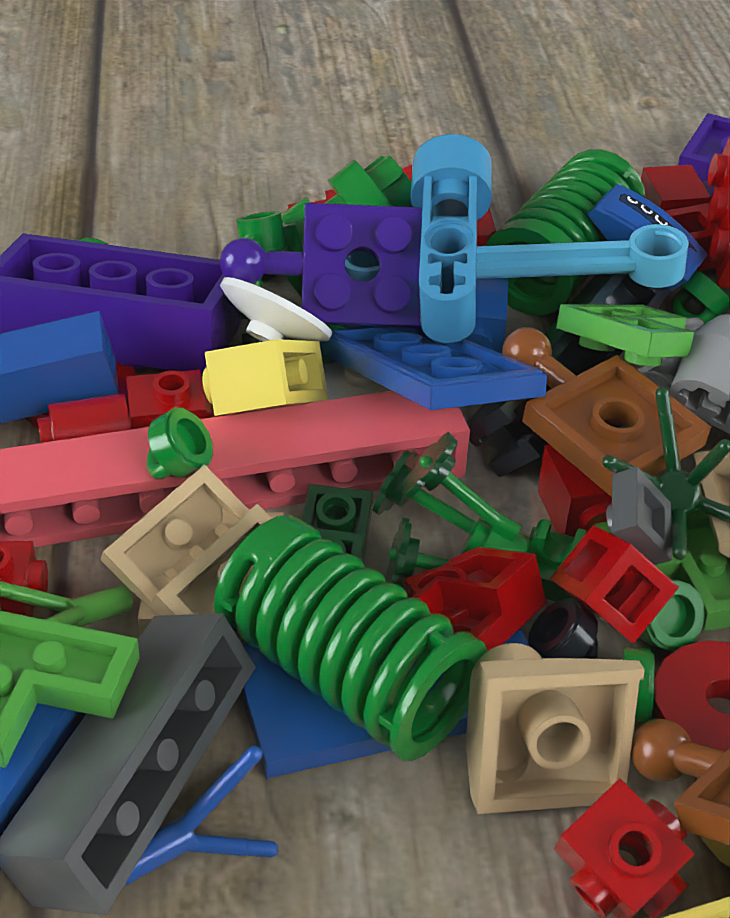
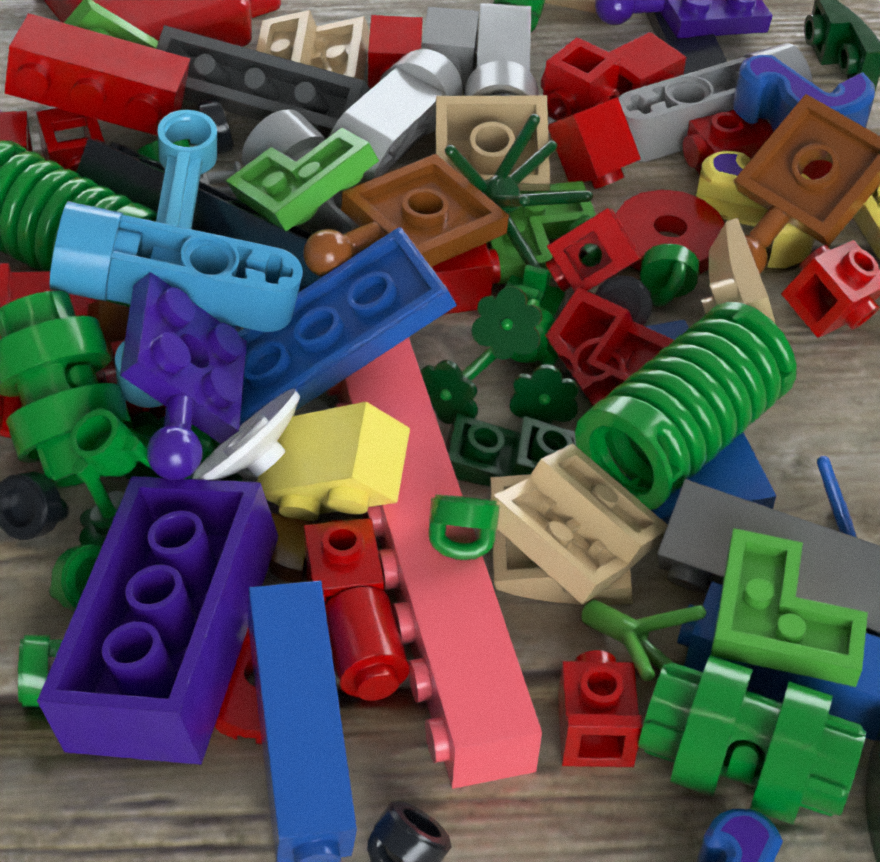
camera: 90 degrees left, 5 degrees up
blue slope [587,184,708,291] -> none
dark grey plate [606,466,672,565] -> none

